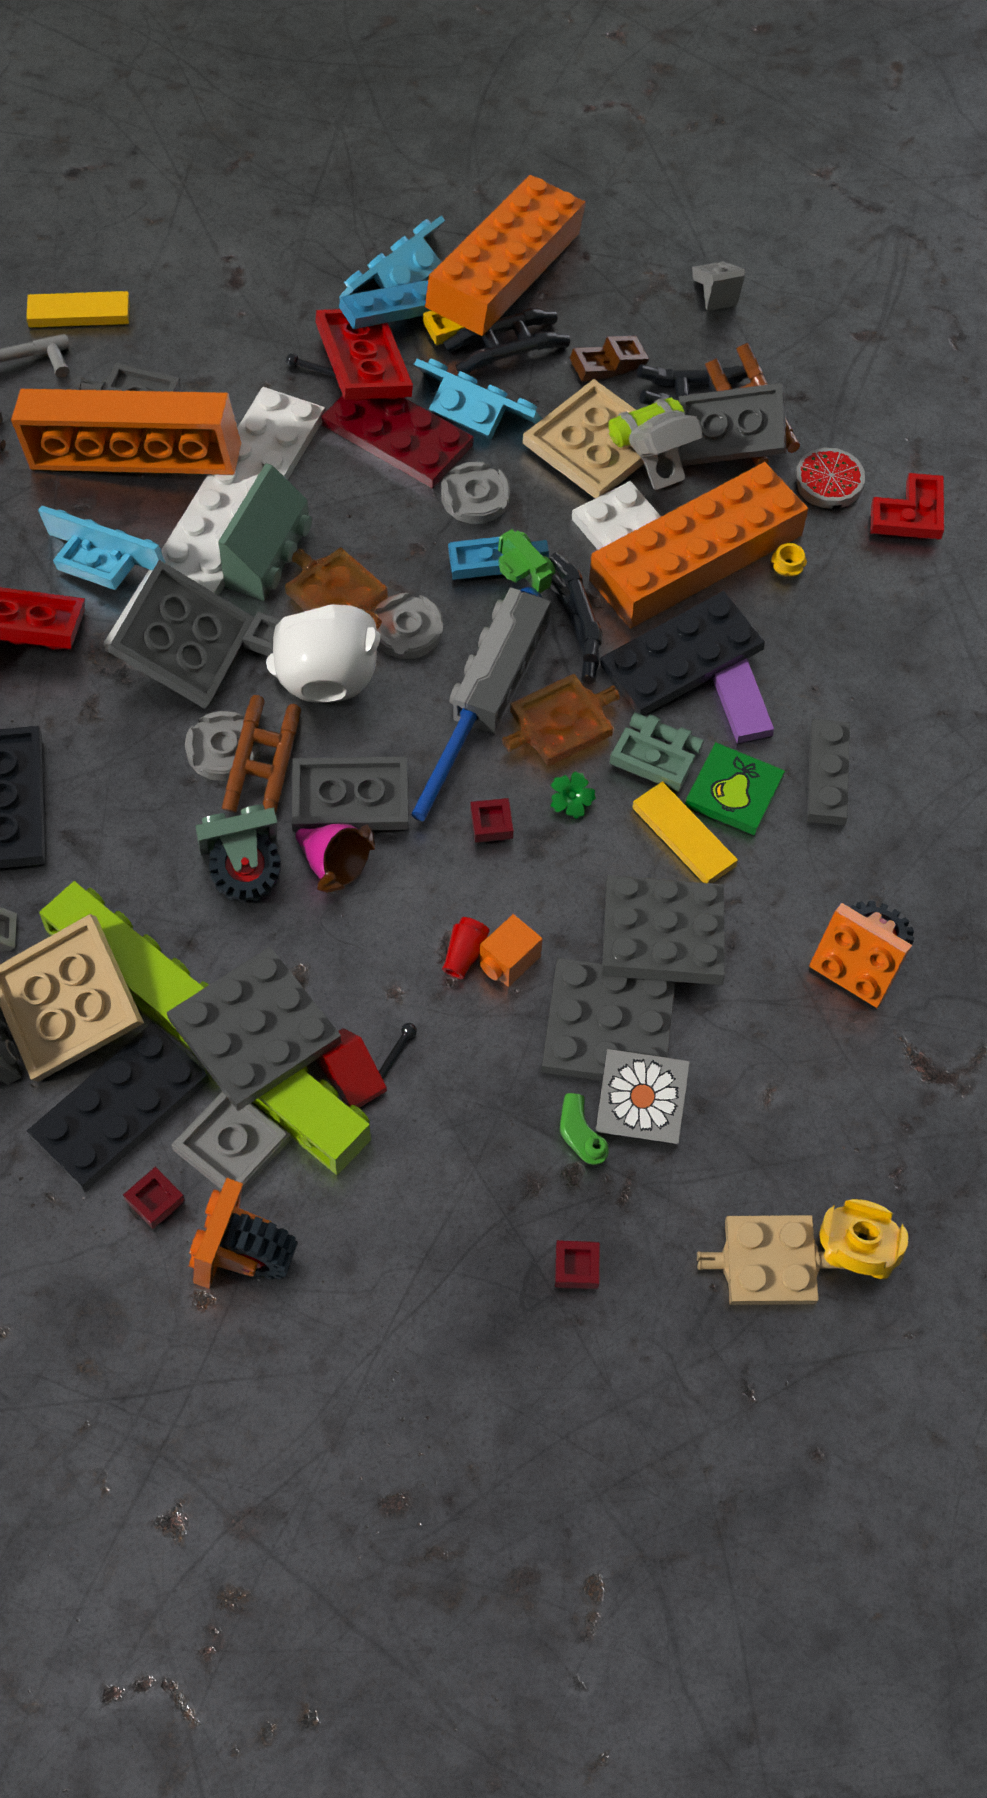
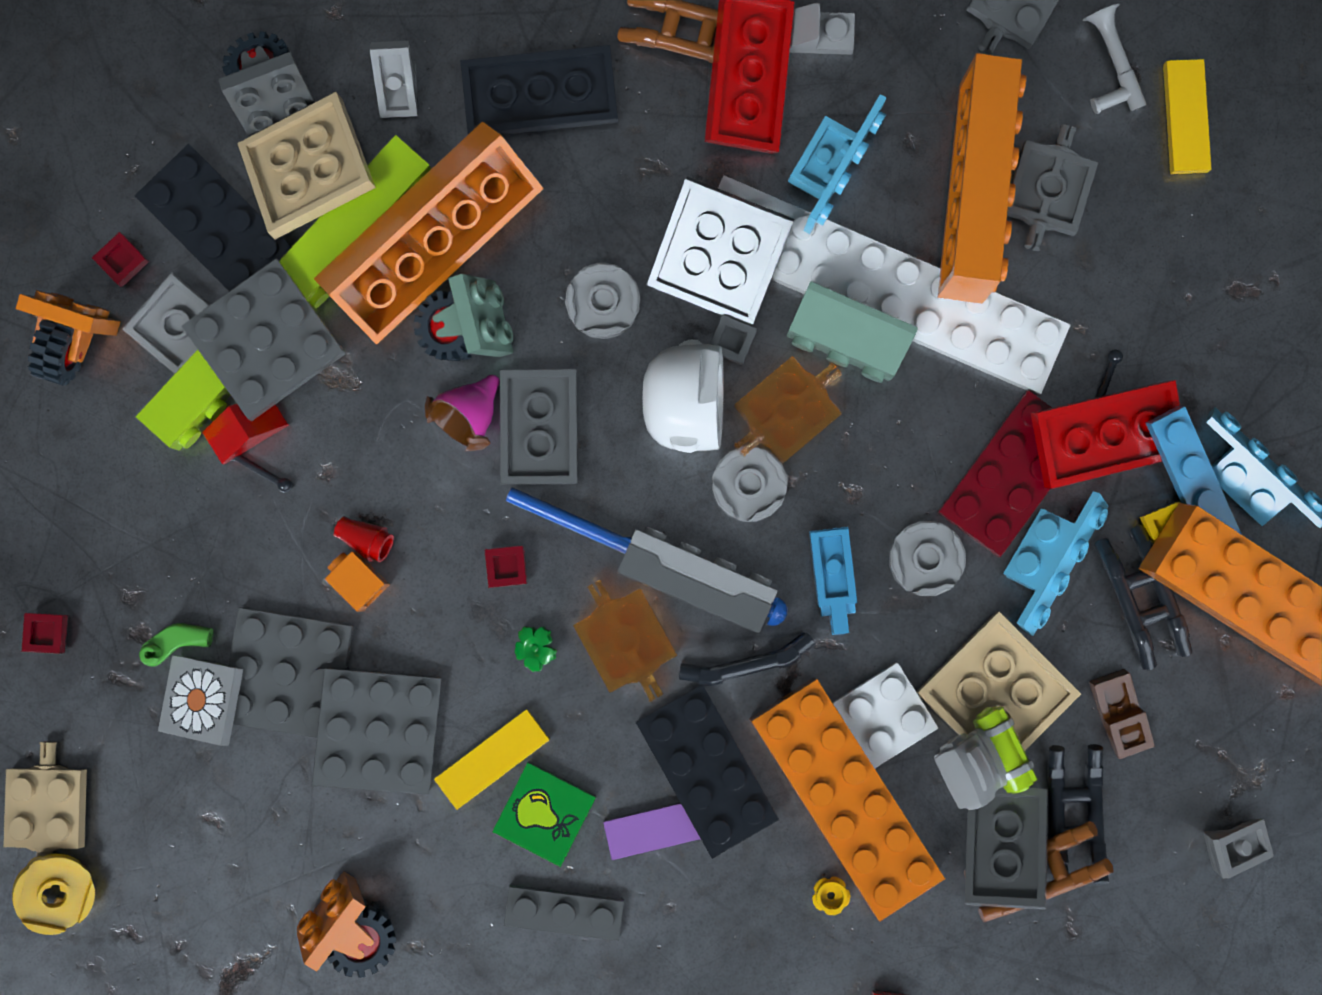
camera: 90 degrees right, 25 degrees up
dark orange piece [221,695,301,815] -> none
bright green piece [498,529,555,593] -> none
sand green plate [609,712,704,792] -> none
tile [795,447,865,509] -> none
none -> orange brick [314,122,544,345]

